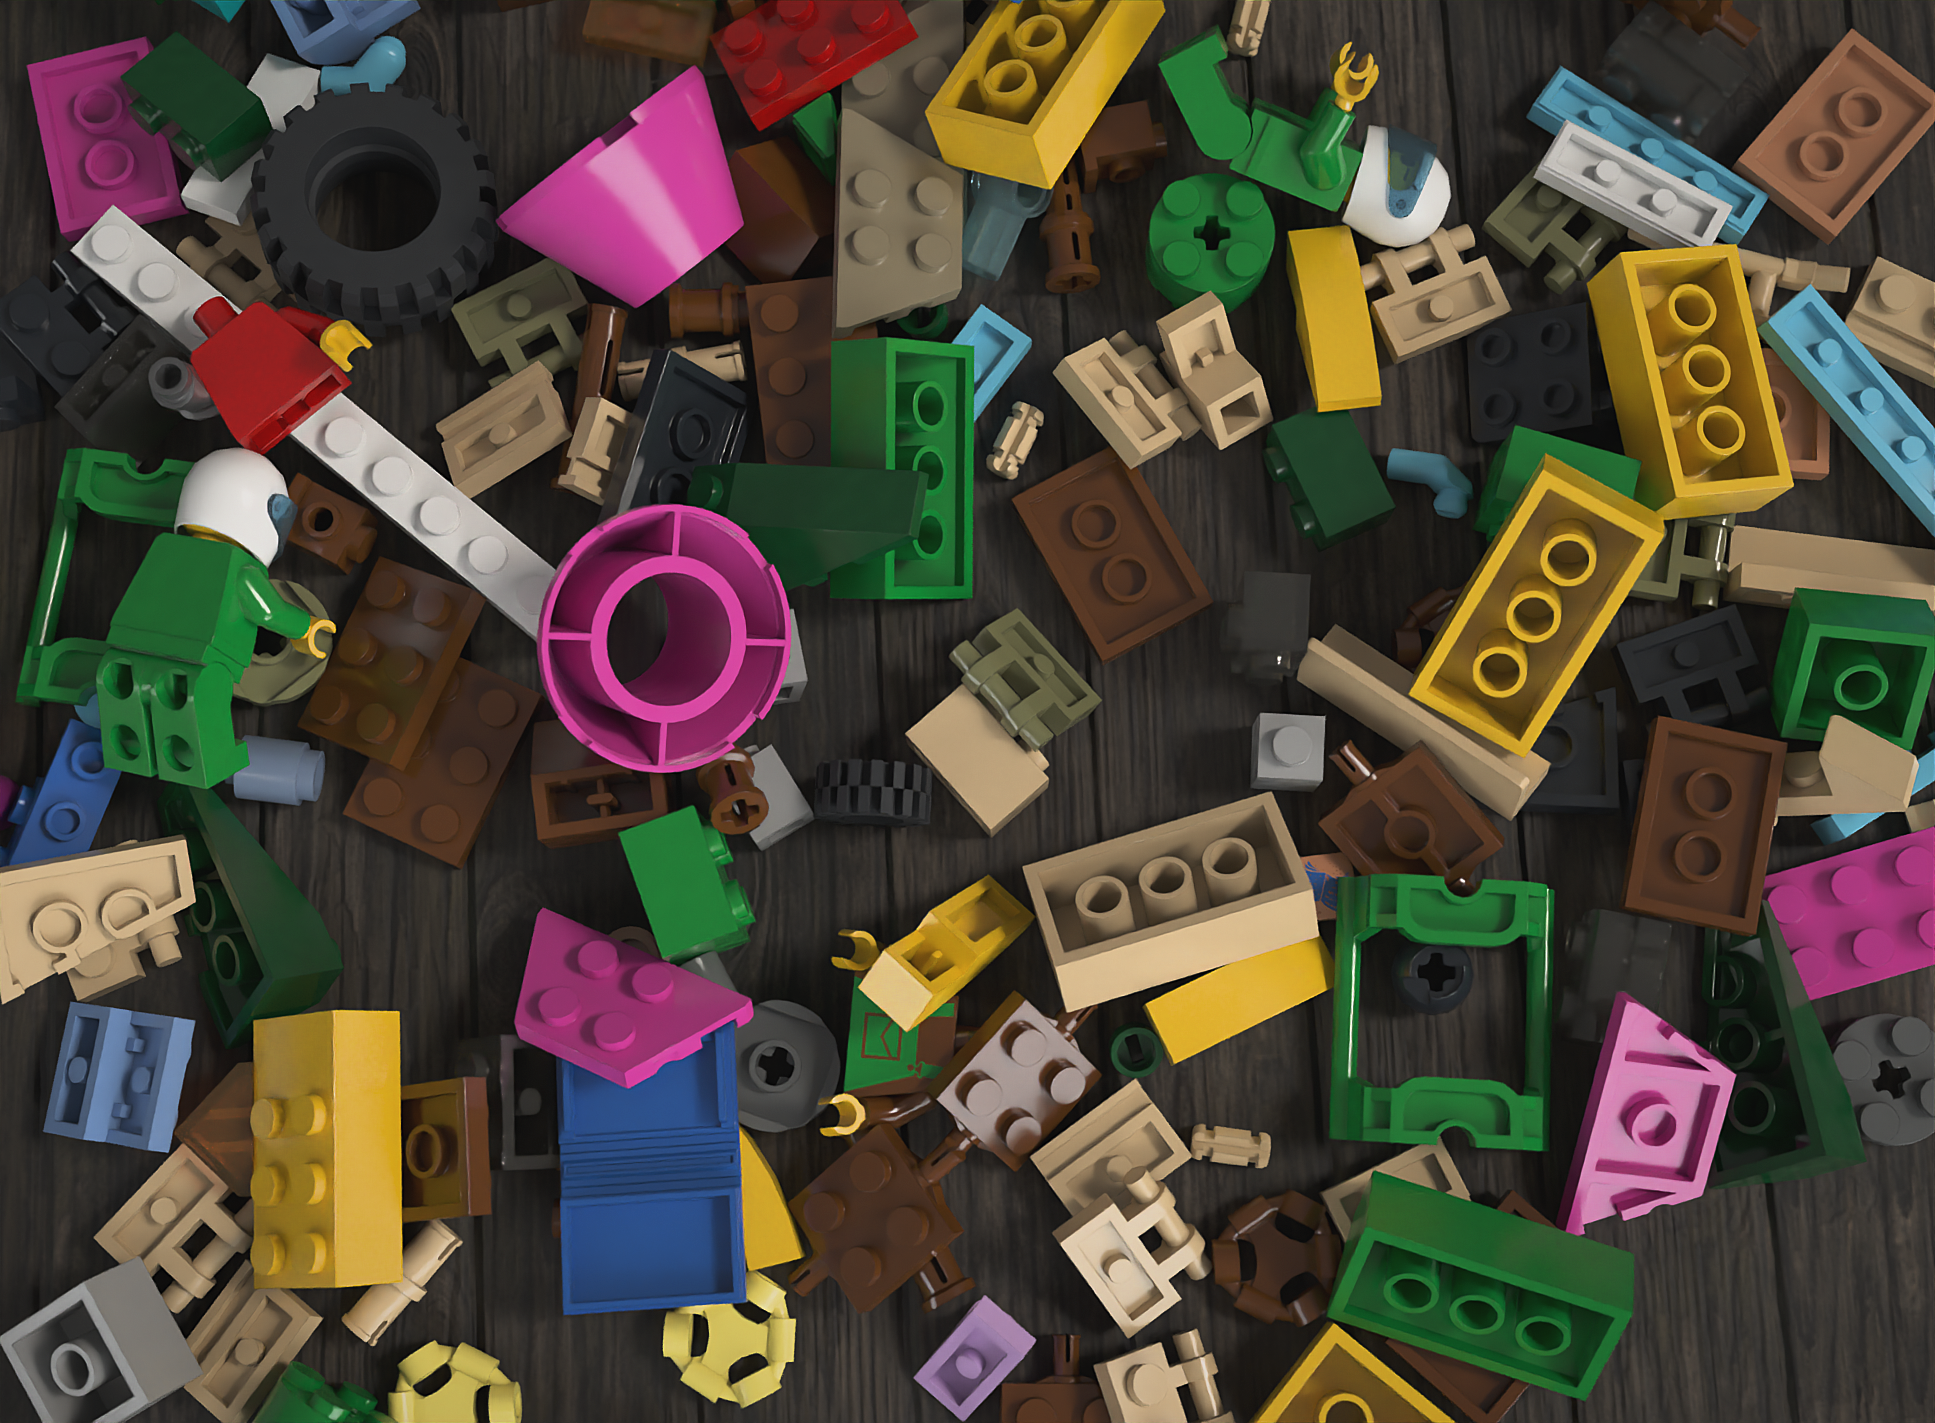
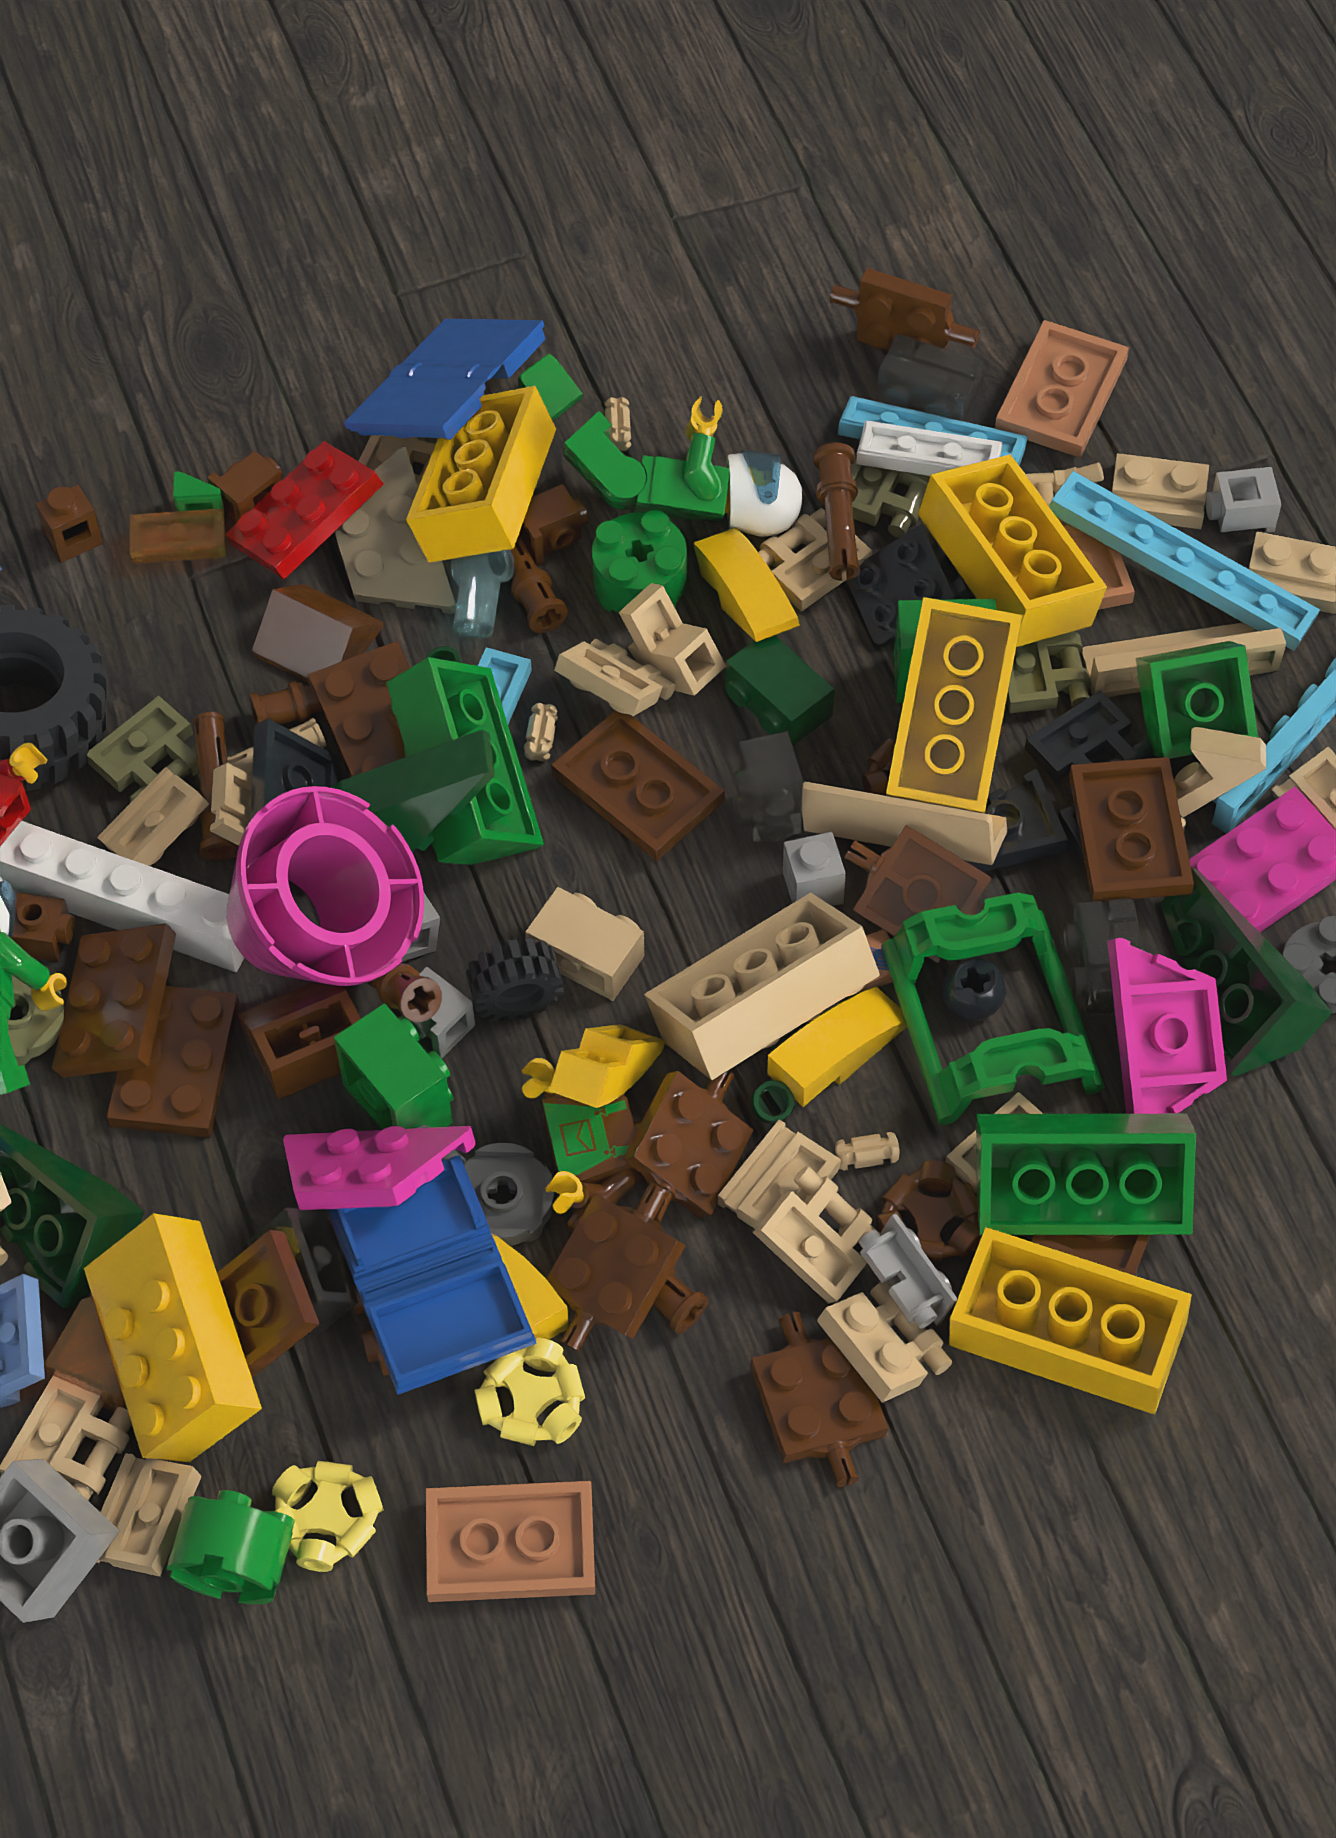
camera: 20 degrees left, 20 degrees down
sand blue brick [224,735,325,806] -> none
tan pin [341,1219,463,1346] -> none
dark pink cone [495,65,744,308] -> none
green slope [793,93,838,187] -> none
dark tan wing [832,108,963,339] -> none
lavender slope [913,1295,1036,1422] -> none
olive plate [949,608,1102,752] -> none
medium azure arm [1387,448,1473,519] -> none
none -> reddish brown pin [813,443,860,581]
none -> light grey hinge [859,1213,957,1329]

